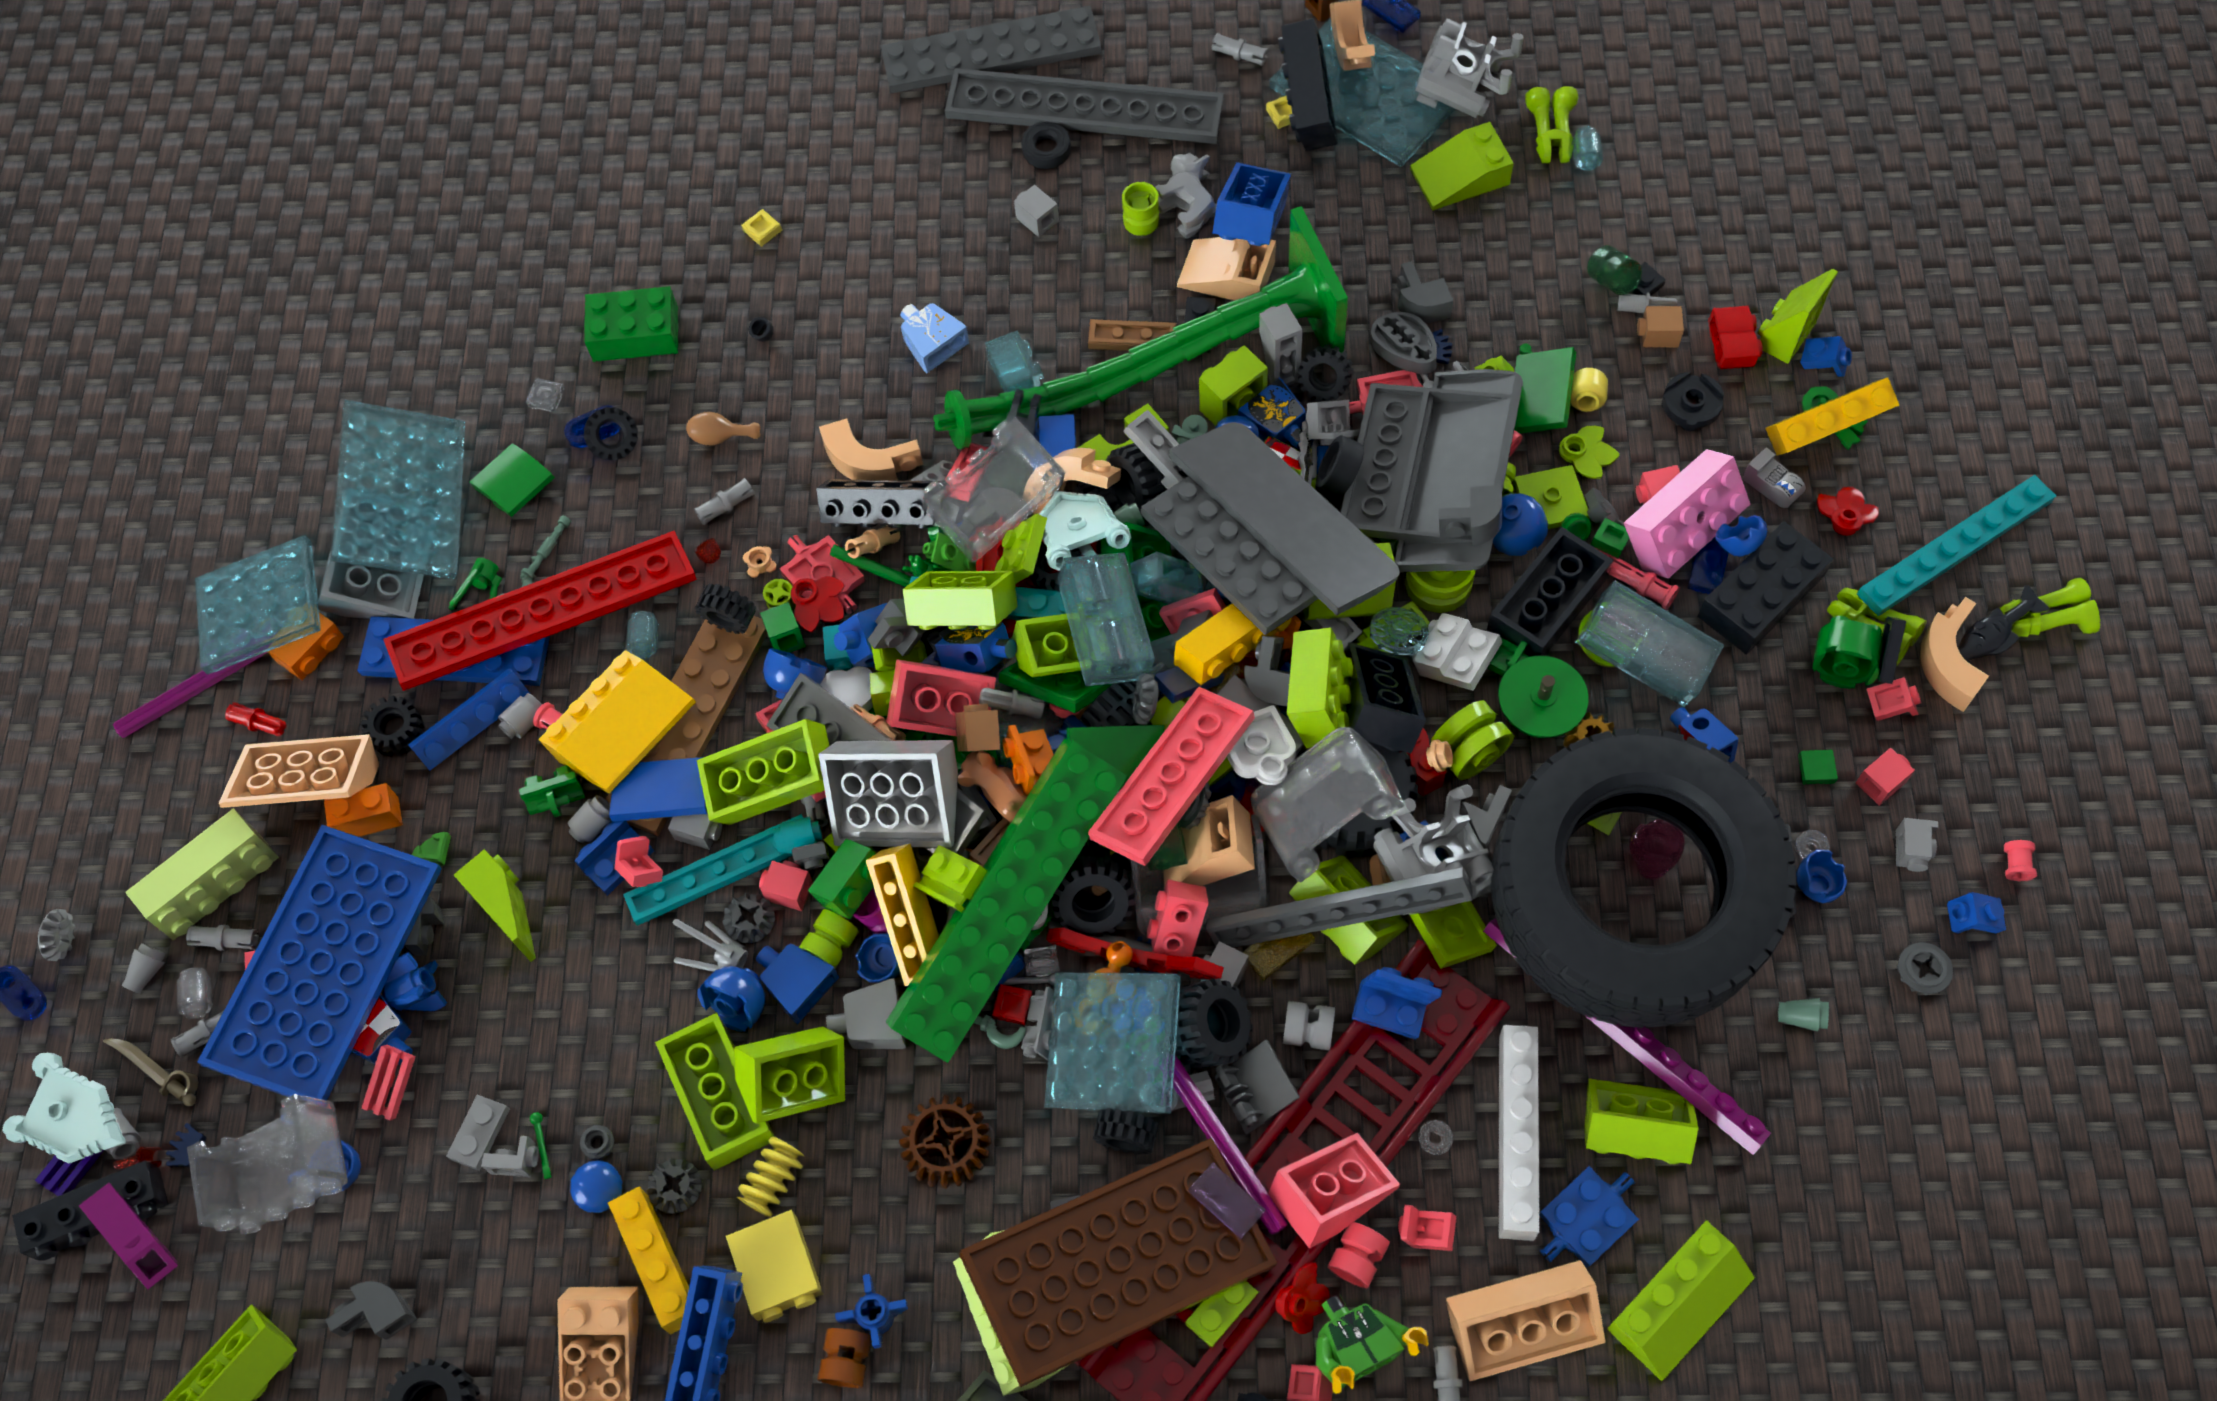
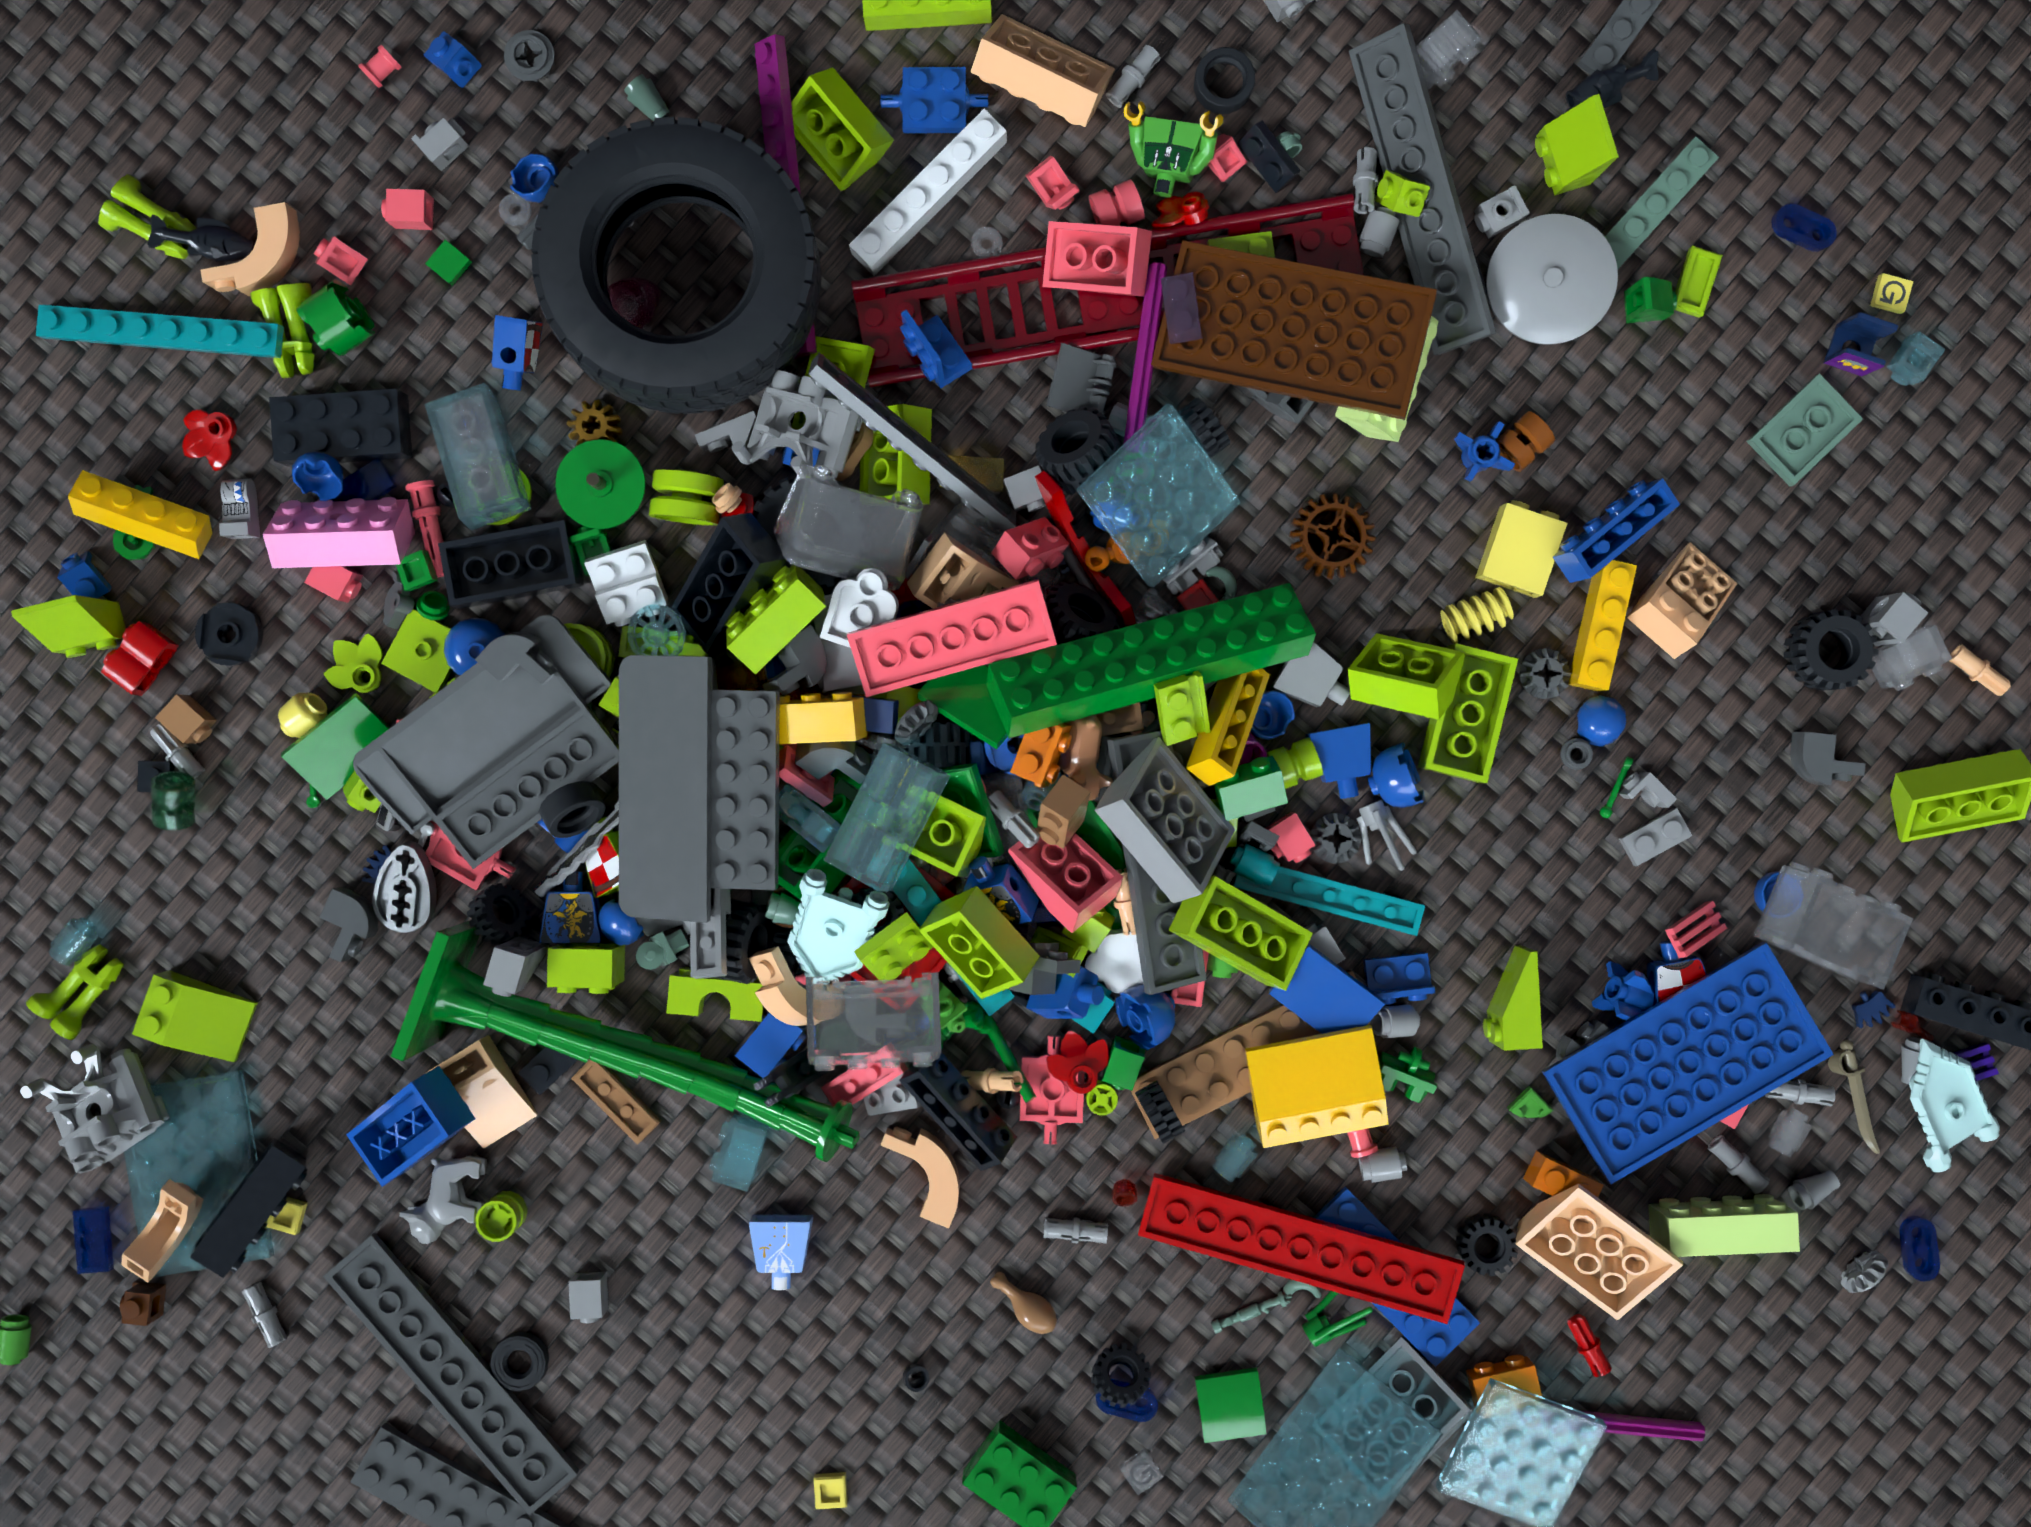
camera: 145 degrees left, 25 degrees up
magenta slope [79,1182,178,1290] -> none
blue plate [408,668,530,771] -> none
coral bracket [614,836,663,887] -> none
light nougat plate [743,546,777,578] -> none
light grey wheel [1283,1001,1335,1050] -> none
light grey bracket [1306,400,1360,445] -> none
black tile [1876,616,1906,684] -> none

